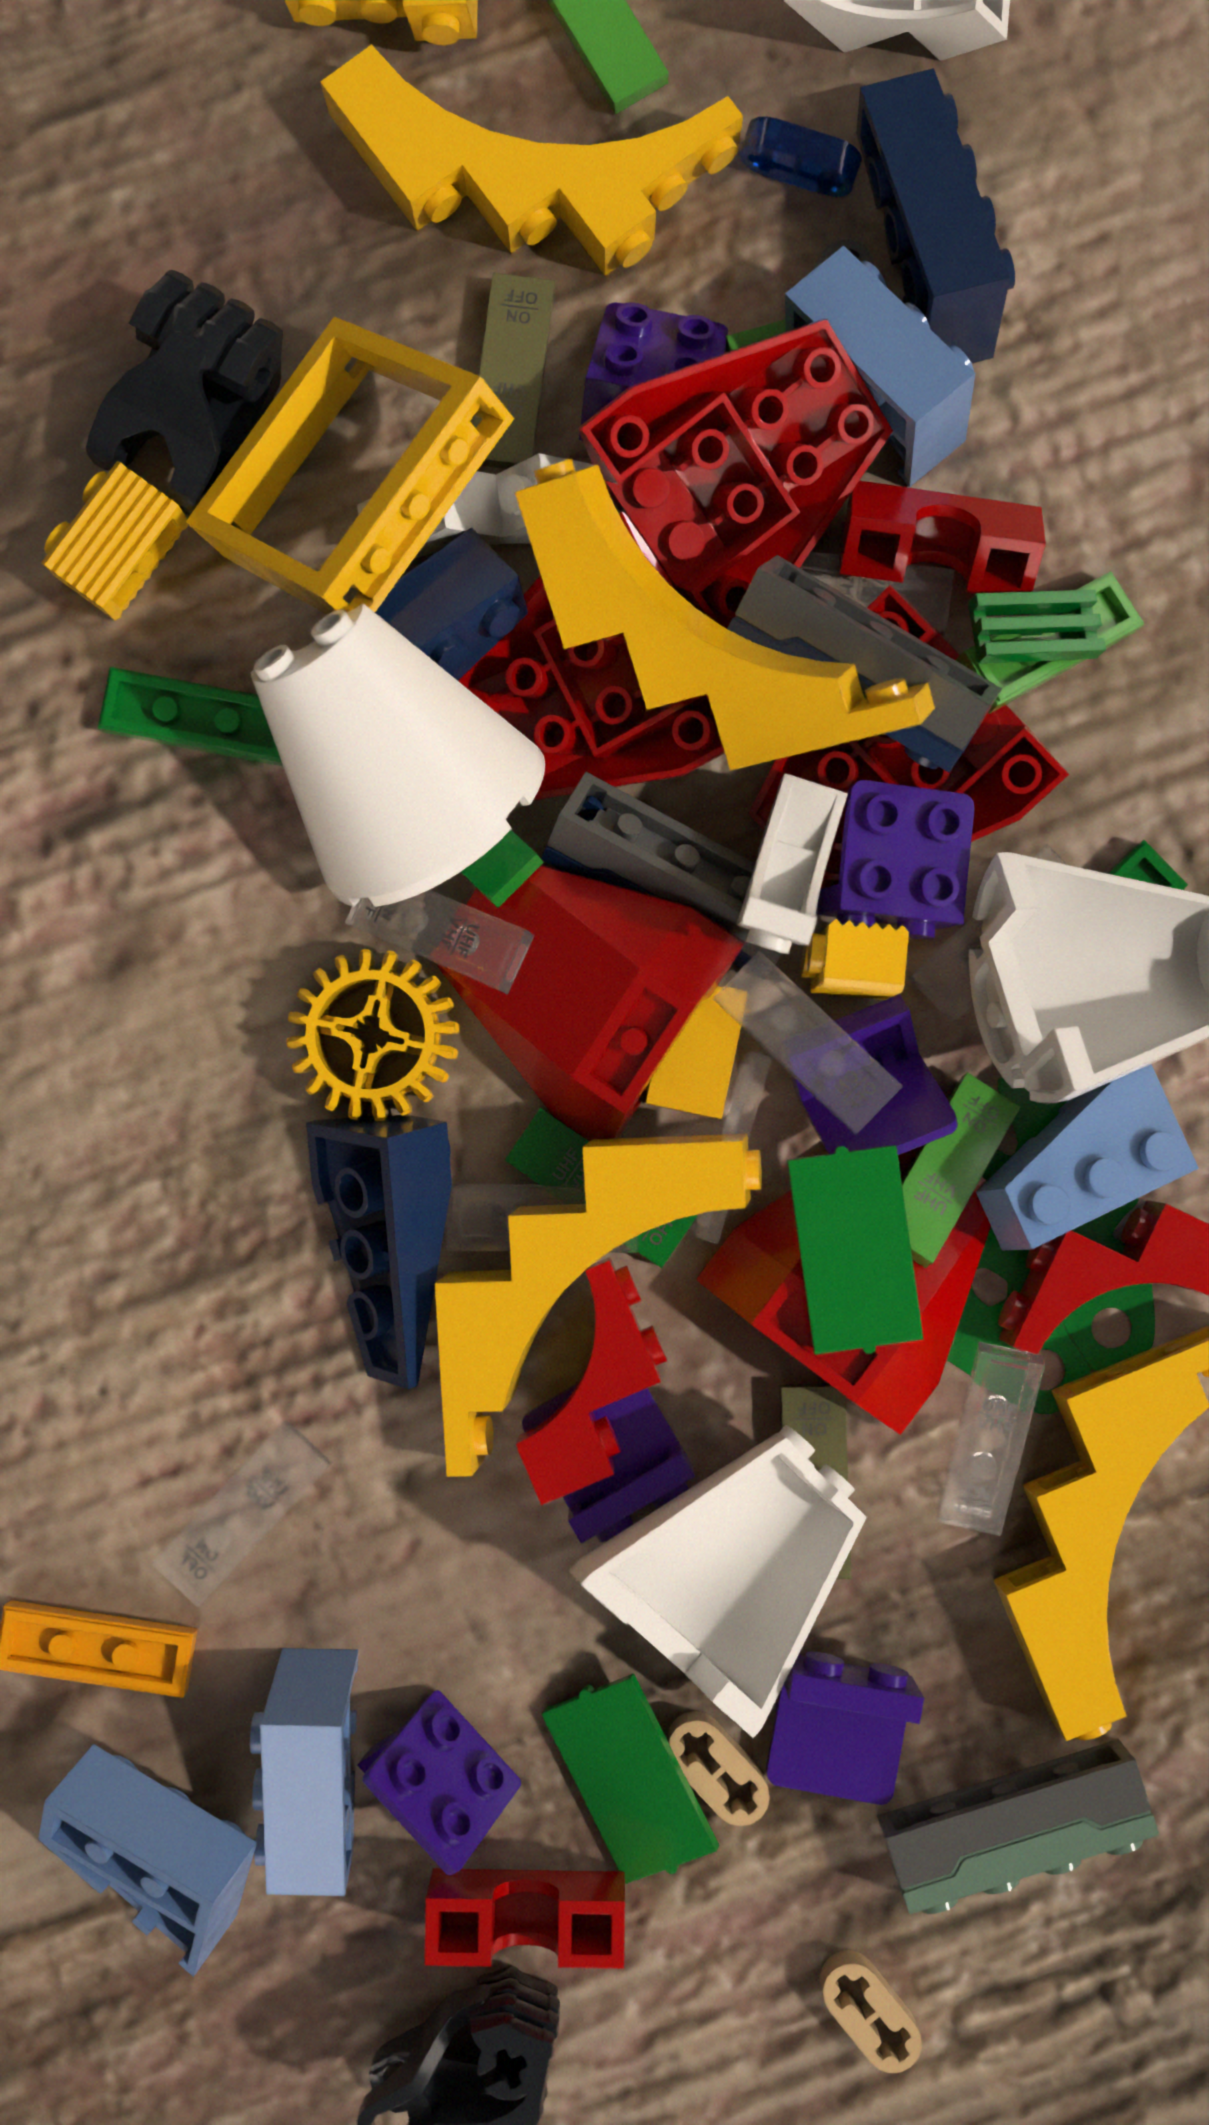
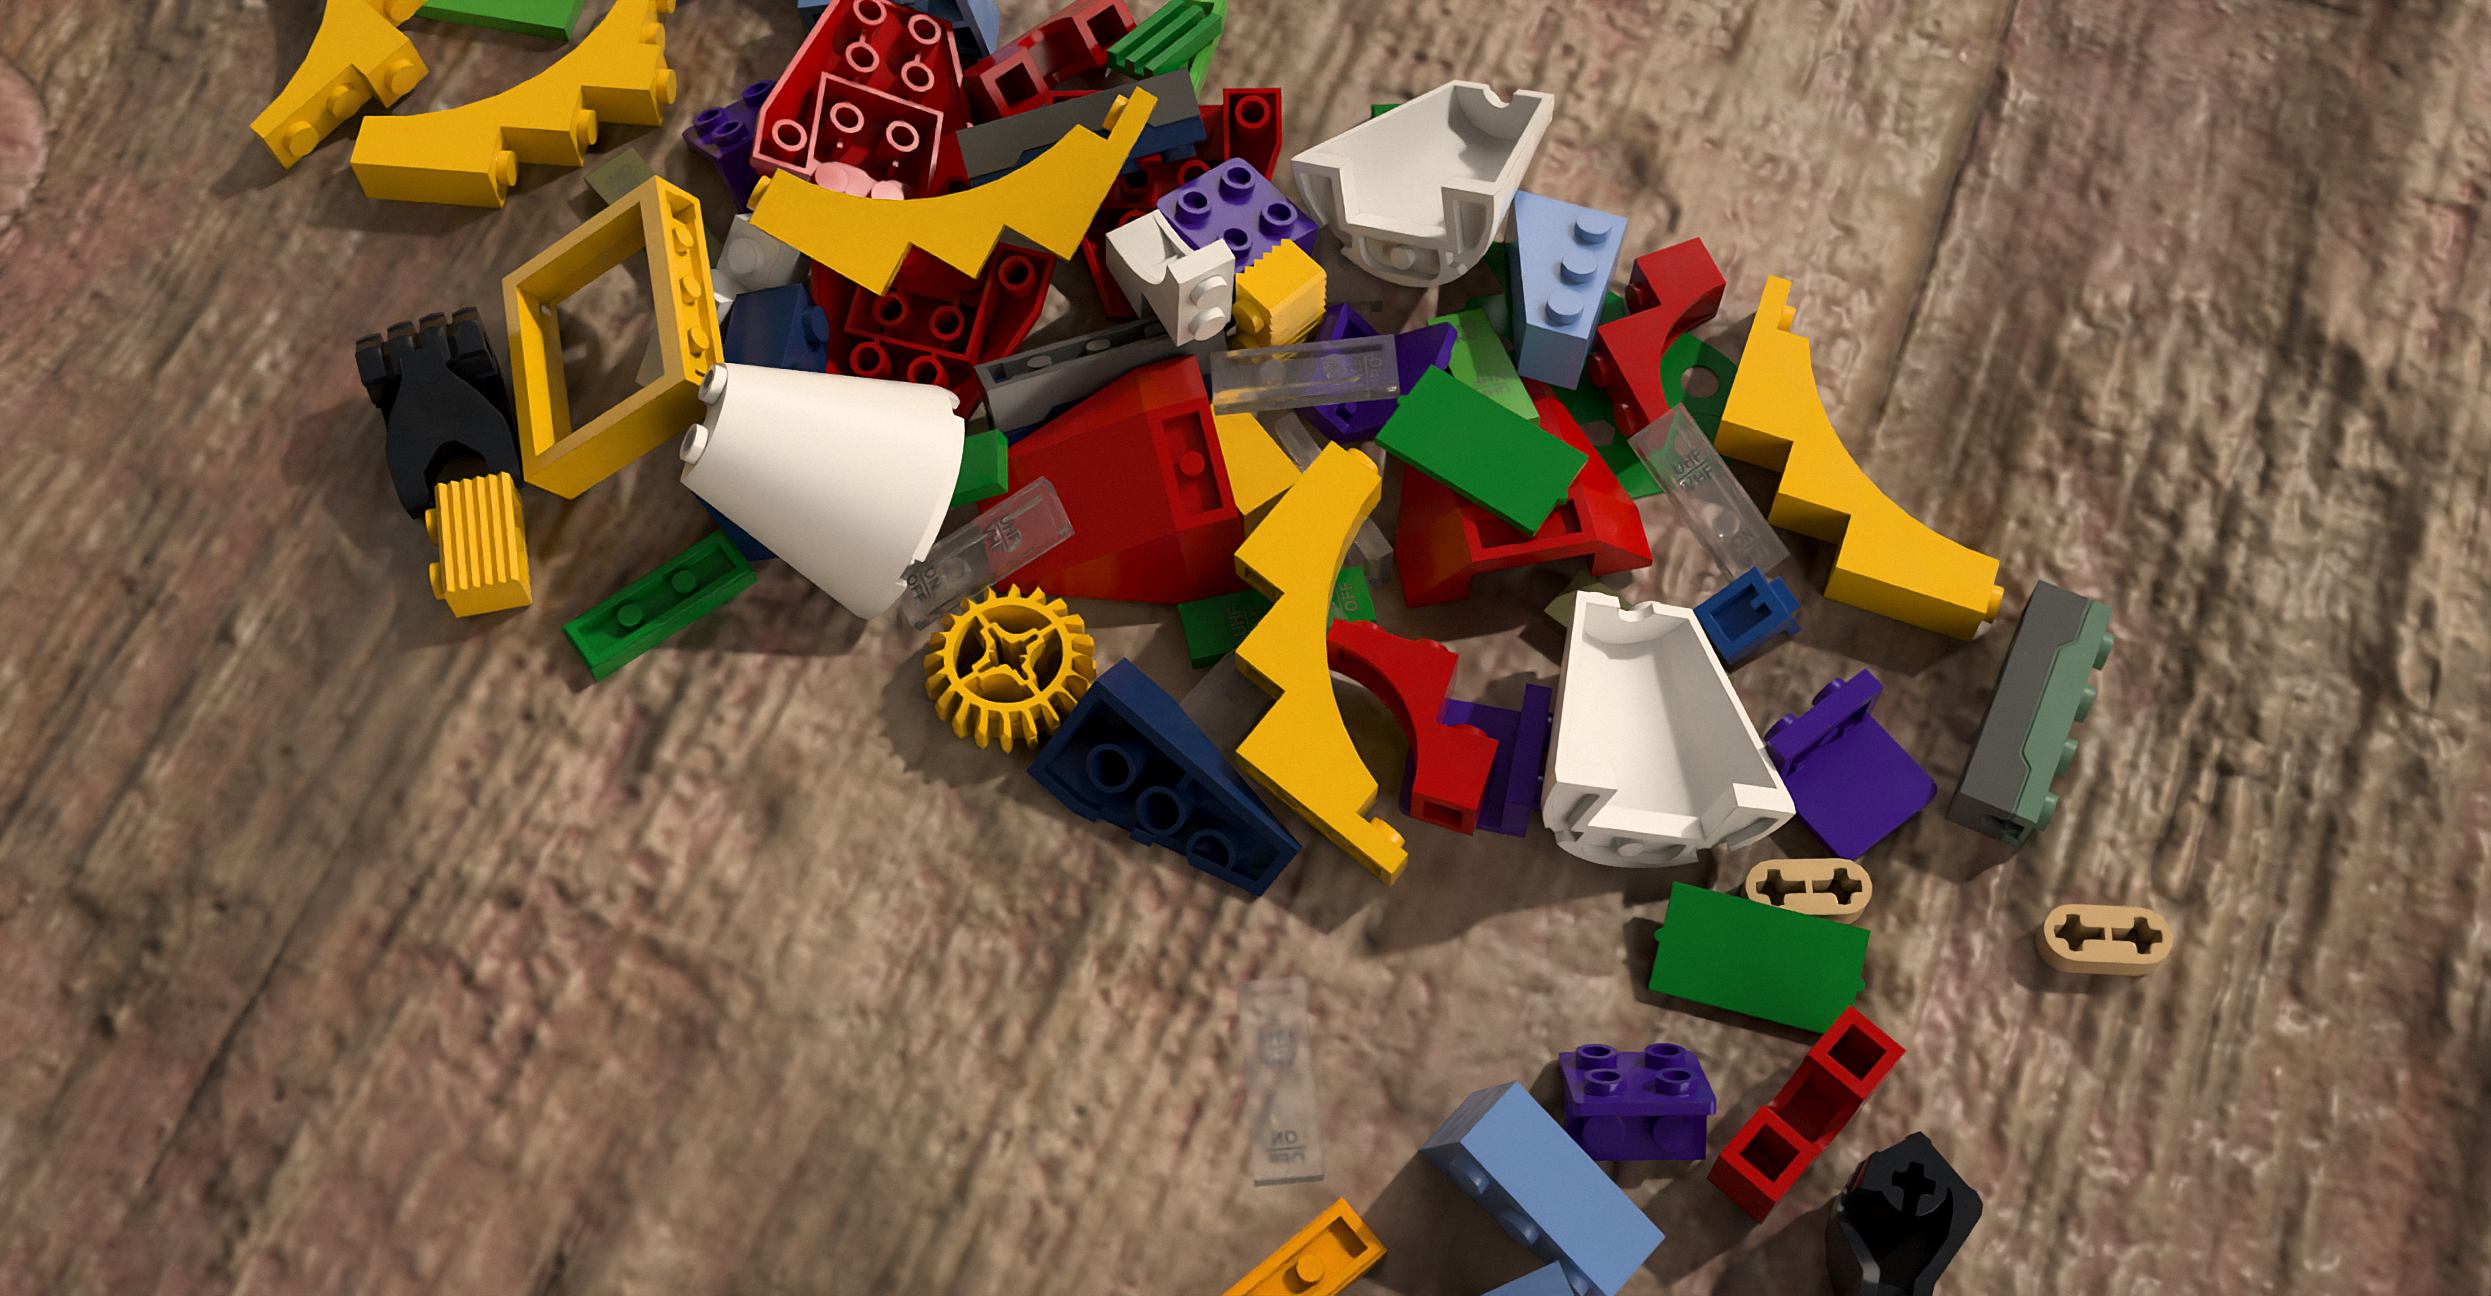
camera: 50 degrees left, 25 degrees down
none -> blue bracket [1693,566,1802,665]

